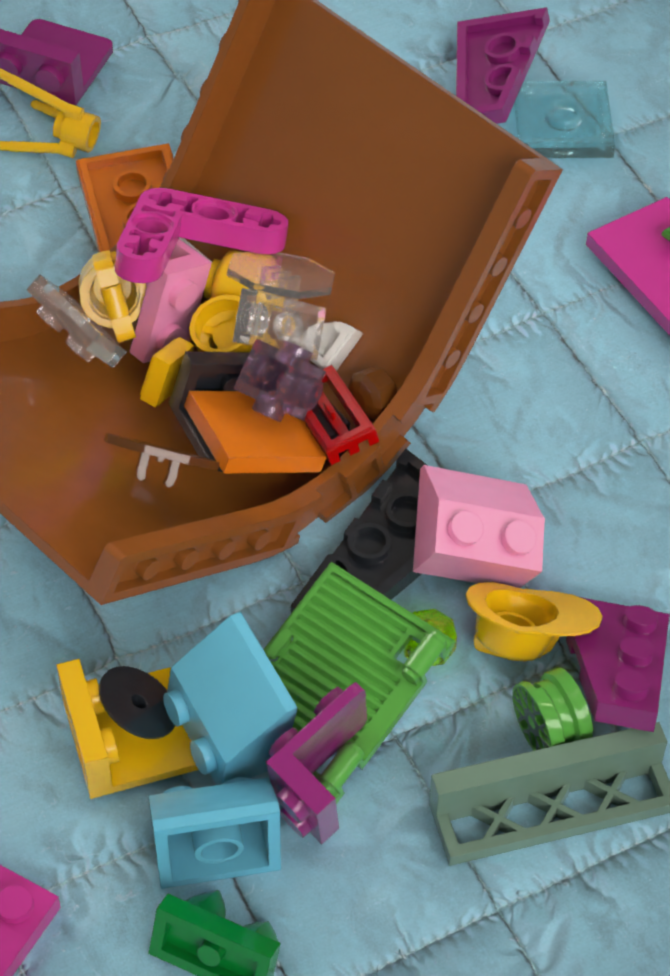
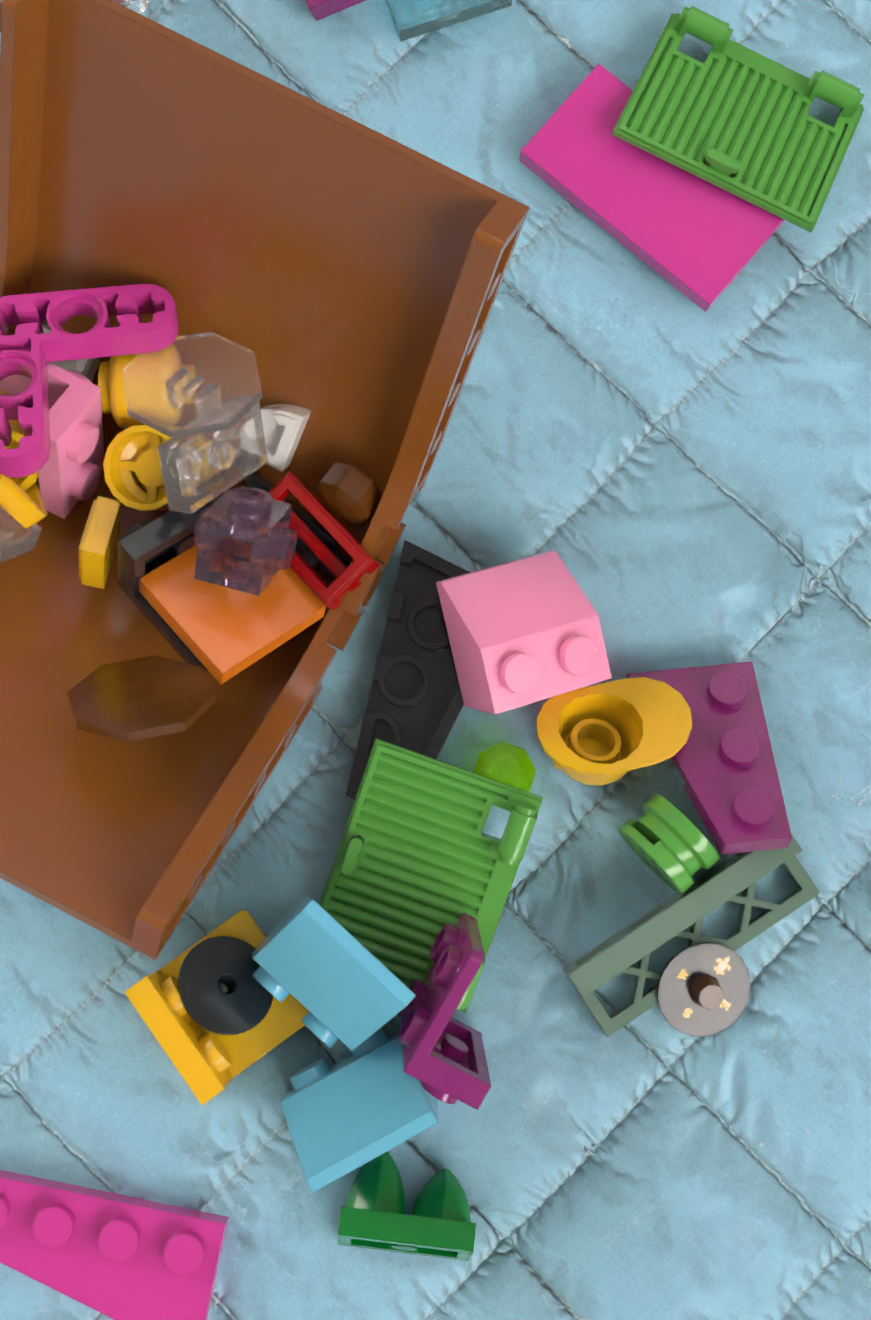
camera: 20 degrees left, 30 degrees up
none -> piece [657,942,751,1036]

